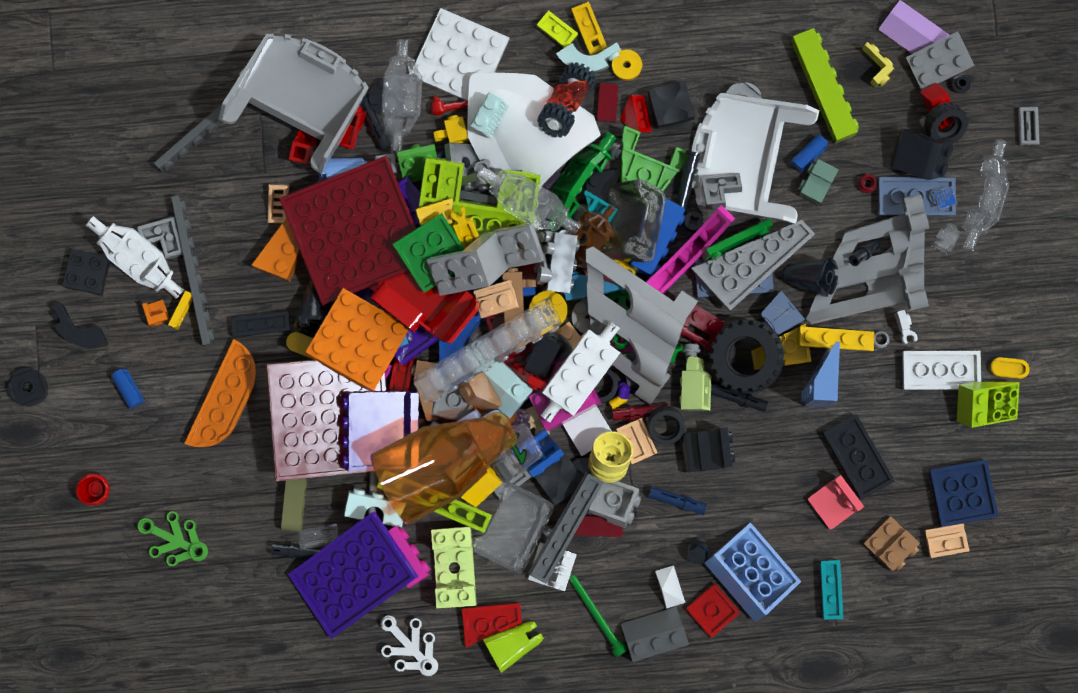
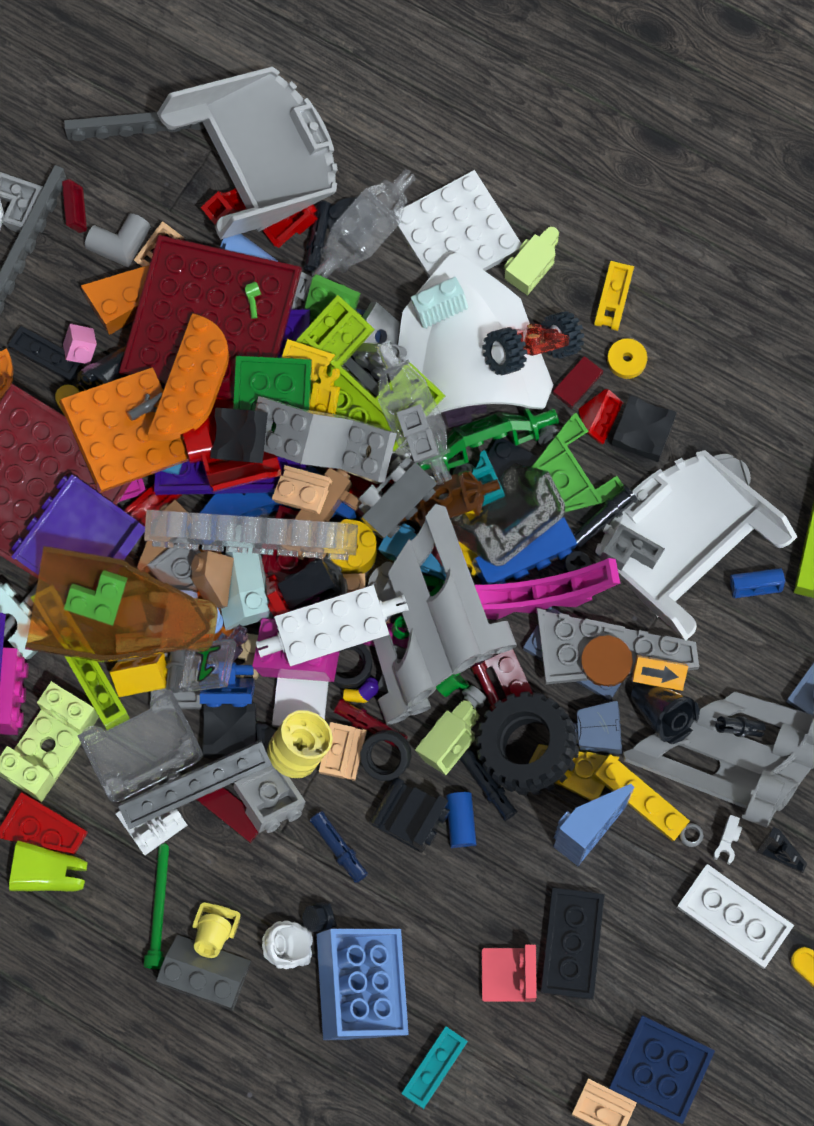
camera: 35 degrees right, 10 degrees down
red piece [430,96,468,116] -> none
yellow brick [433,115,469,144] -> none
neon yellow plate [537,10,578,48] -> none
light aqua arch [556,43,622,72] -> none
white slope [655,565,685,608] -> none
red tile [685,583,741,638] -> none
green plate [702,219,773,261] -> none
sand green brick [798,159,839,206] -> none
dark red plate [858,174,877,193] -> none
medium nougat plate [863,516,920,571] -> none
lime slope [957,382,1019,428] -> none
none -> dark red tile [62,179,87,233]
none -> bright pink brick [63,324,97,365]
none -> bright green plate [64,570,128,626]
none -> light grey brick [85,213,151,268]
none -> dark grey bar [127,393,163,421]
none -> orange plate [148,314,229,441]
none -> light yellow piece [193,903,240,958]
none -> black brick [210,408,268,463]
none -> bright green hand [245,282,261,319]
none -> white hair [262,921,313,969]
none -> light grey slope [397,404,440,463]
none -> blue brick [446,792,477,848]
none -> yellowish green hinge [504,227,559,296]
none -> dark orange tile [581,635,633,687]
none -> light orange tile [631,655,688,691]
none -> black wing [757,827,807,873]

